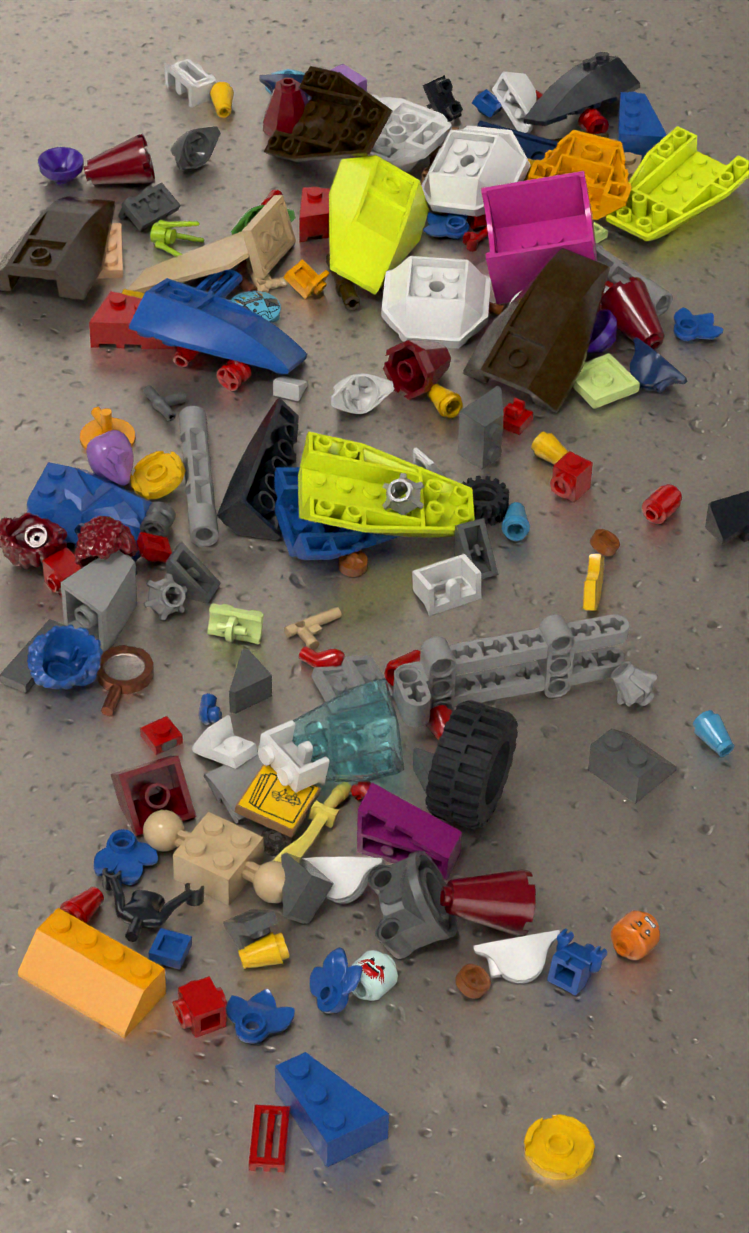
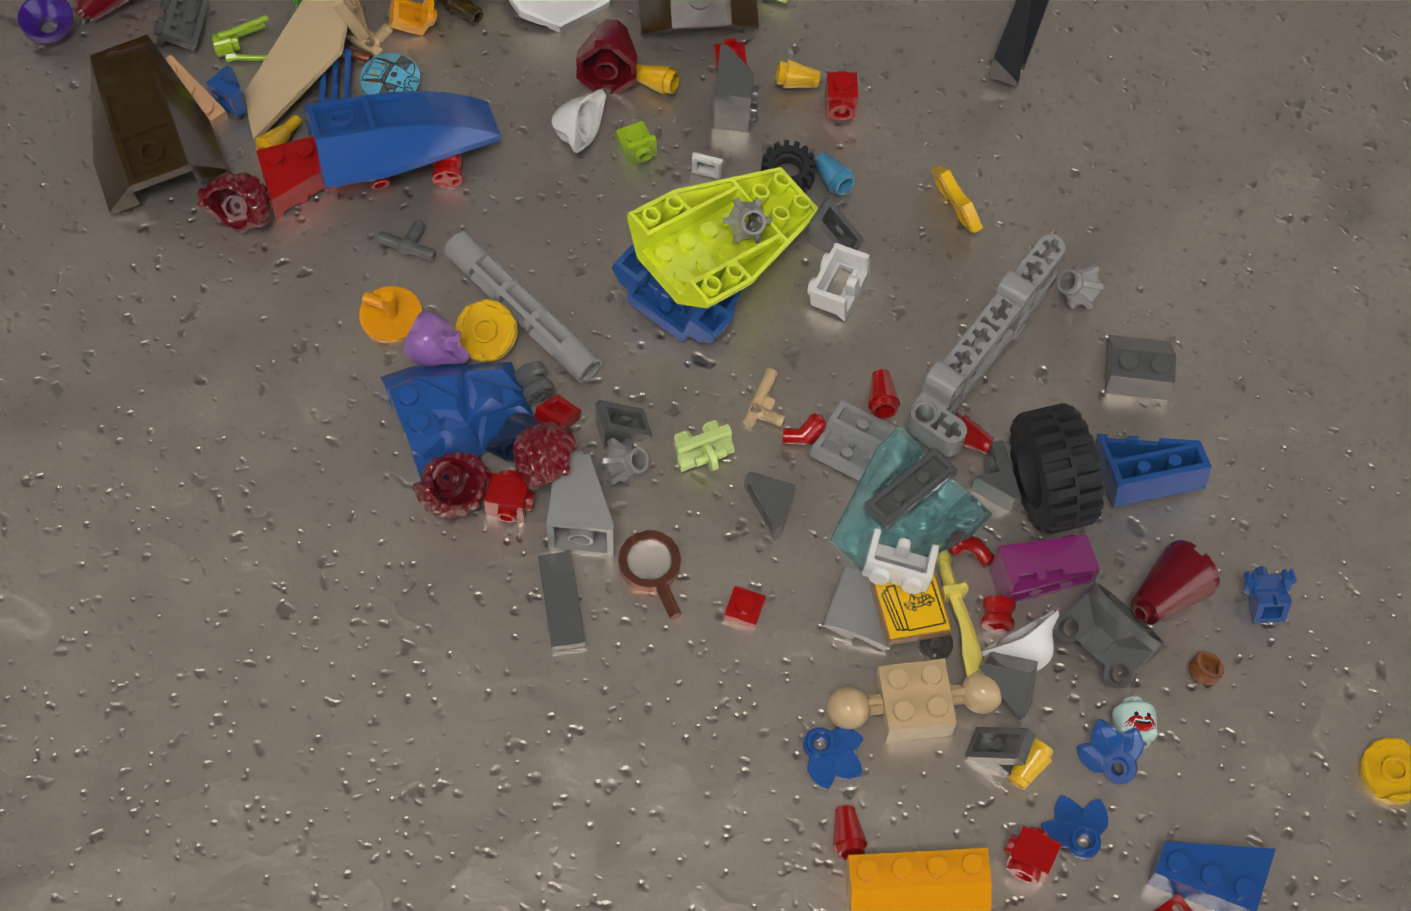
camera: 40 degrees left, 20 degrees up
blue hair [27,624,103,690] -> none
black piece [102,868,204,942] -> none
dark red slope [110,756,196,836] -> none
blue plate [148,928,192,969] -> none
white slope [192,715,258,769] -> none
blue arm [198,693,222,725] -> none
black wedge [217,398,299,540] -> none
white slope [273,376,308,401] -> none
dark orange tile [339,551,368,577] -> none
white hat [473,930,560,984] -> none
dark orange tile [590,529,620,556] -> none
orange head [611,910,660,960] -> none
red brick [642,484,682,524] -> none
dark azure cone [692,710,735,757] -> none
none -> dark red hair [197,172,271,233]
none -> blue bracket [206,65,247,118]
none -> lime bracket [615,121,657,165]
none -> dark grey tile [863,448,958,531]
none -> red wheel [981,595,1016,633]
none -> blue wedge [1095,434,1212,507]

